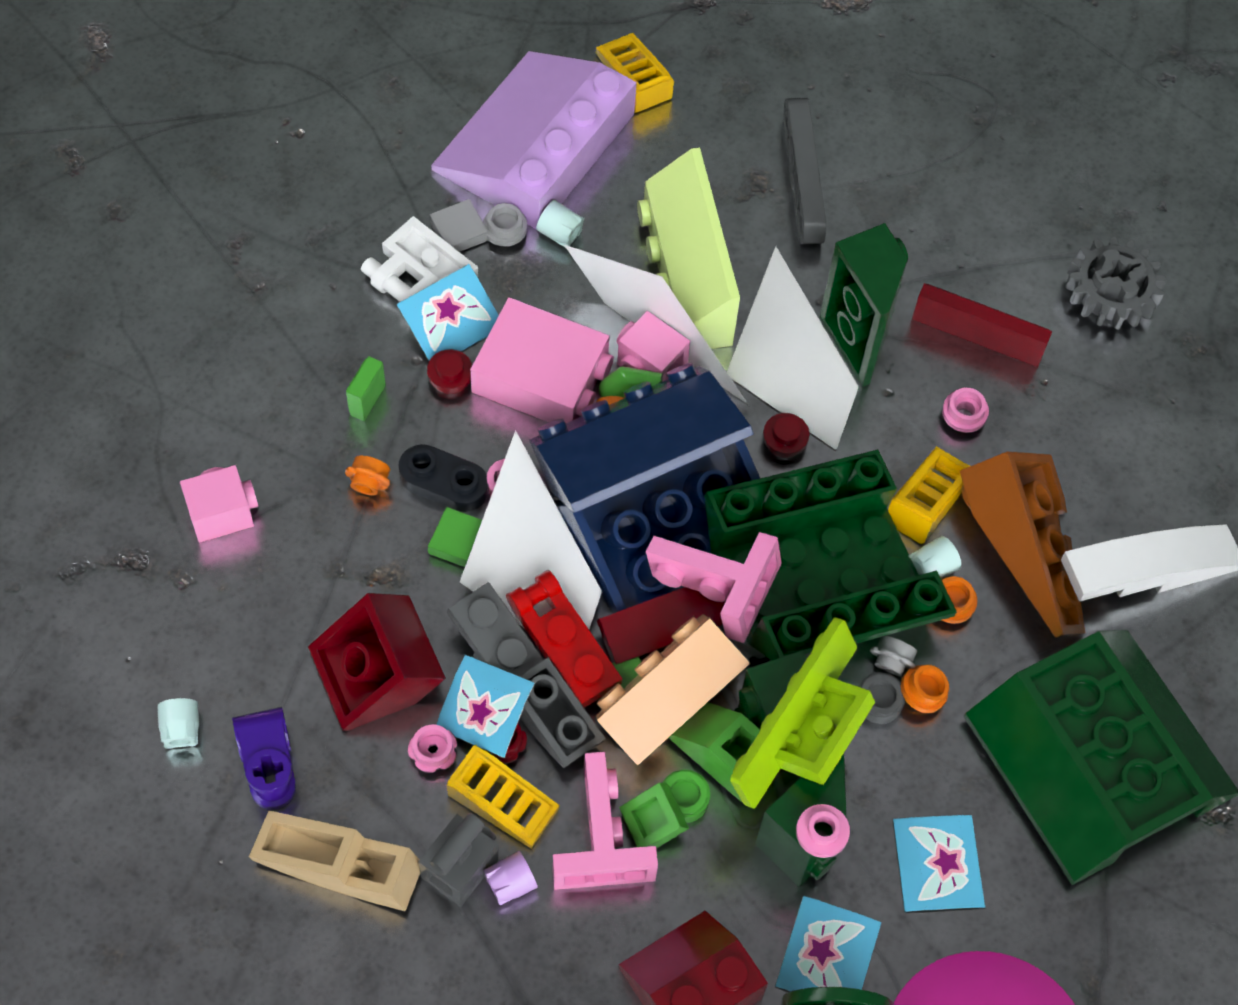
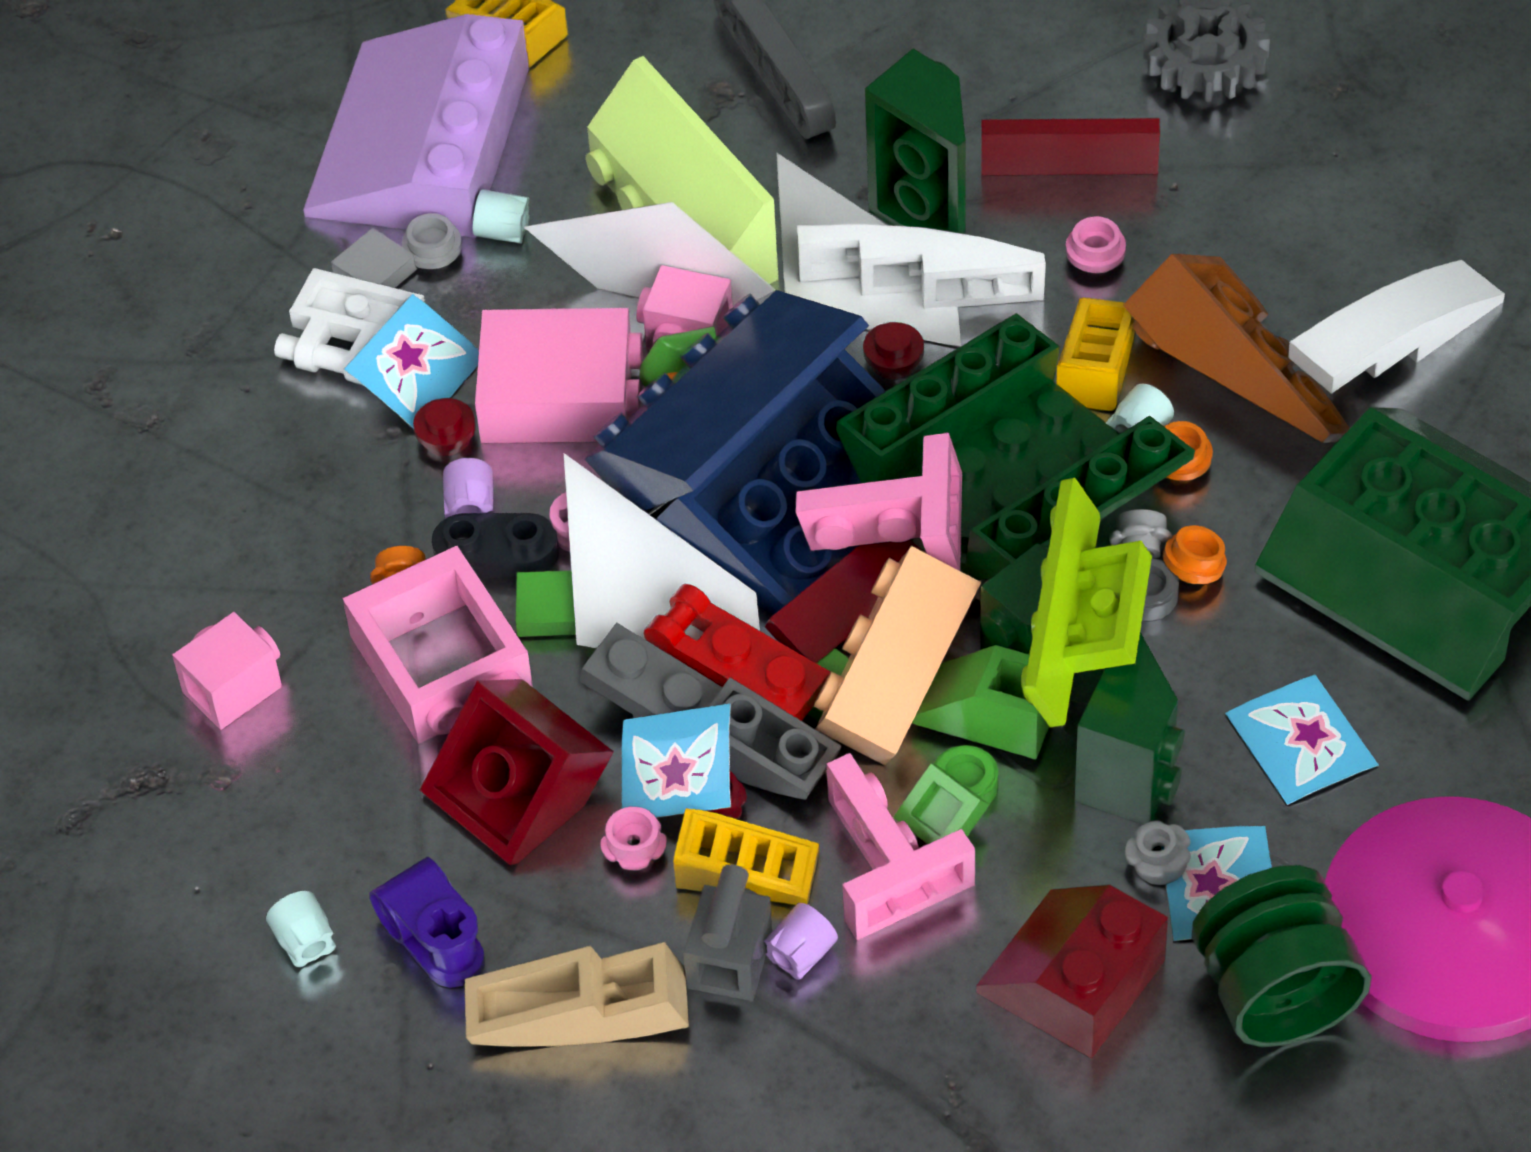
camera: 15 degrees left, 10 degrees down
bright green tile [346,356,386,421] -> none
bright pink plate [796,804,850,858] -> none
none -> bright pink window [342,546,533,744]
none -> lavender hose [443,458,494,519]
none -> white slope [797,224,1046,309]
none -> light grey plate [1125,821,1191,885]

